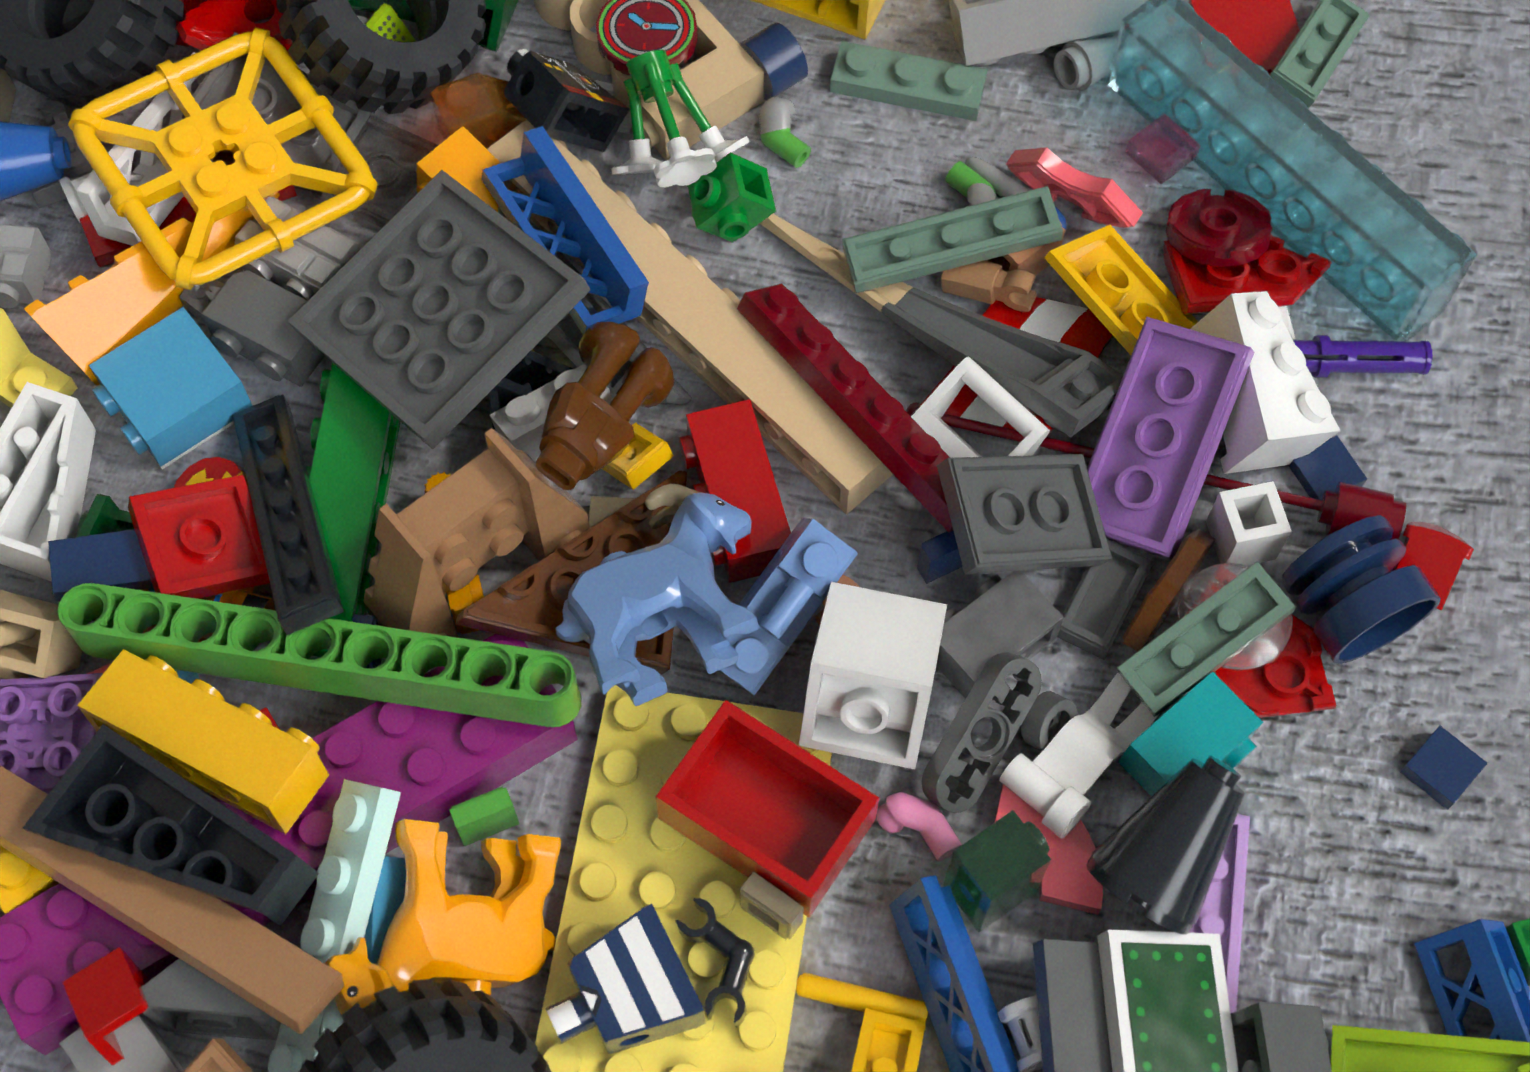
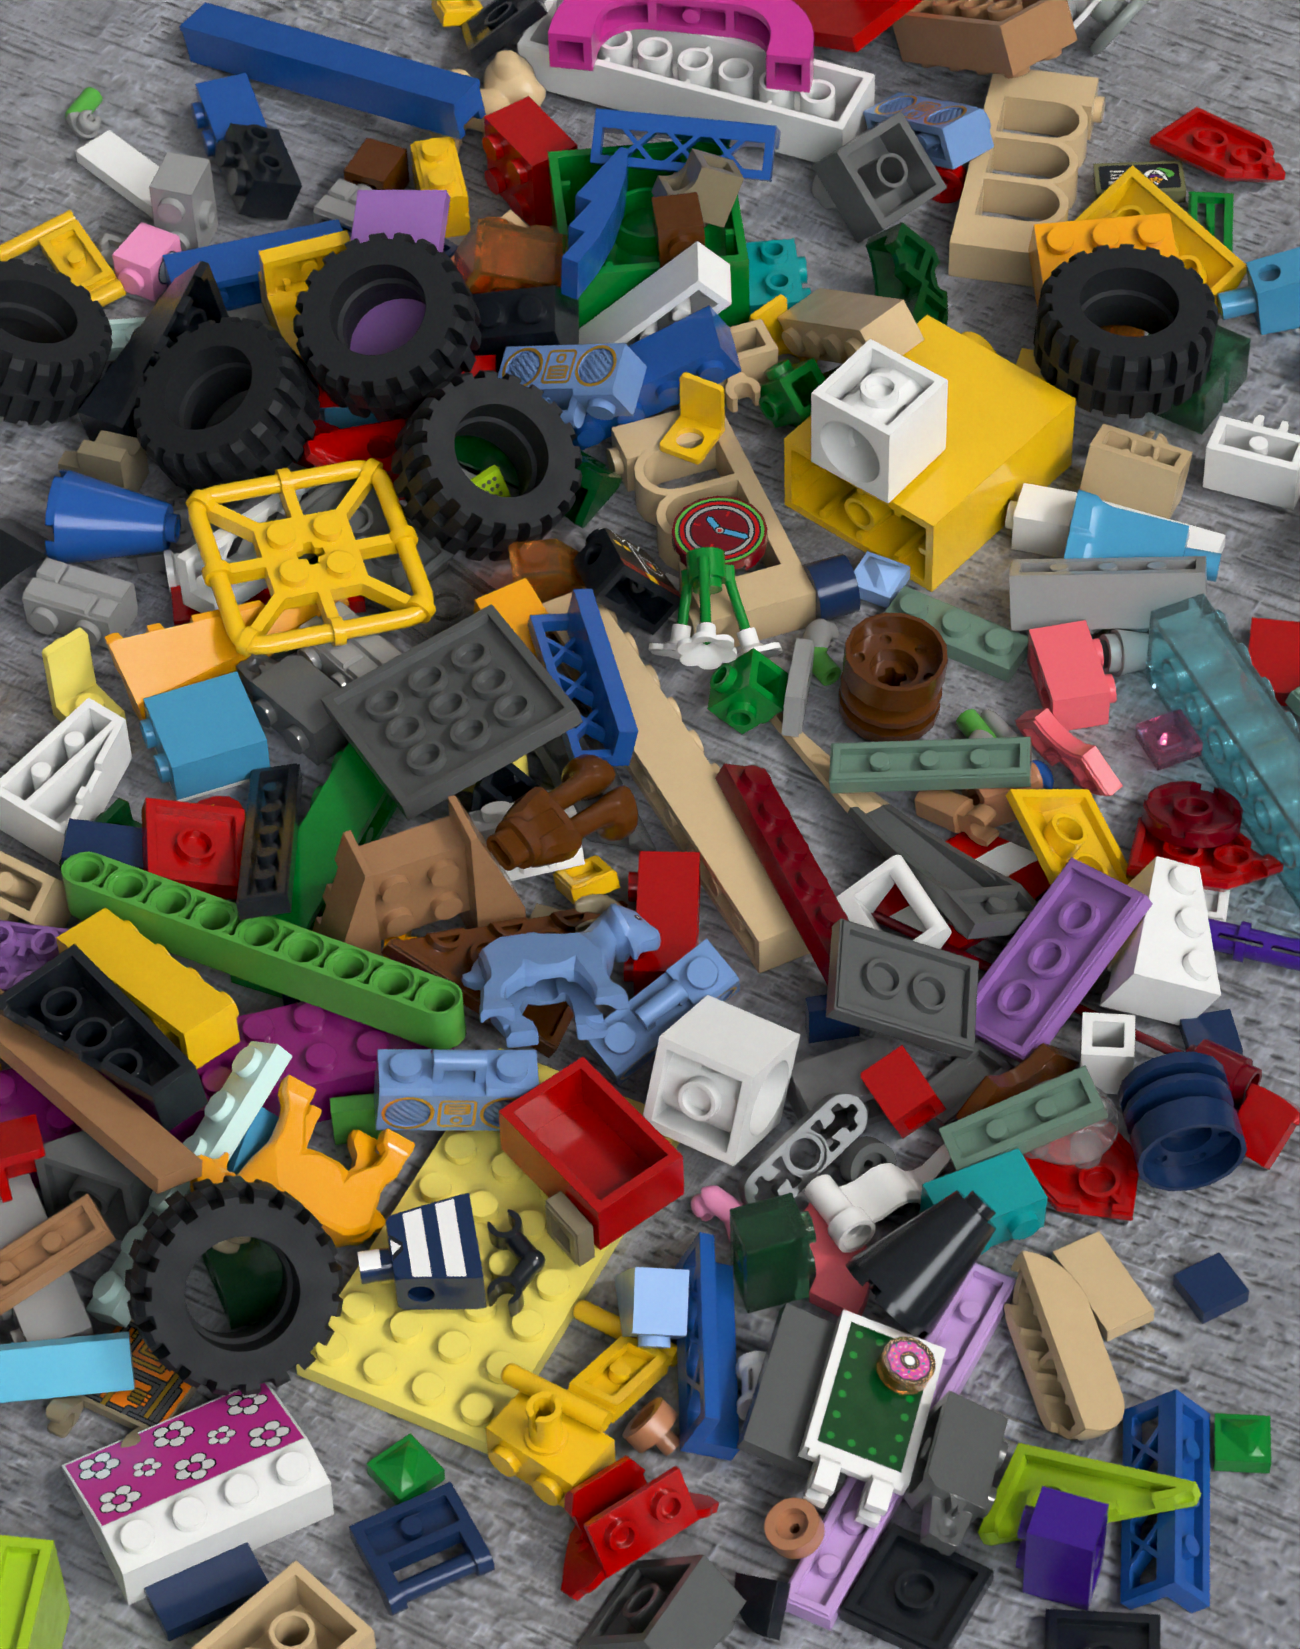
camera: 20 degrees right, 15 degrees down
none -> medium blue piece [374,1049,539,1131]
none -> light blue slope [615,1267,689,1349]
none -> light grey tile [781,638,815,737]
none -> reddish brown wheel [838,612,948,742]
none -> light blue tile [854,551,910,608]
none -> red panel [860,1045,947,1139]
none -> tile [877,1336,936,1395]
none -> tan brick [1004,1250,1125,1440]
none -> coral brick [1027,620,1117,731]
none -> tan tile [1052,1231,1155,1342]

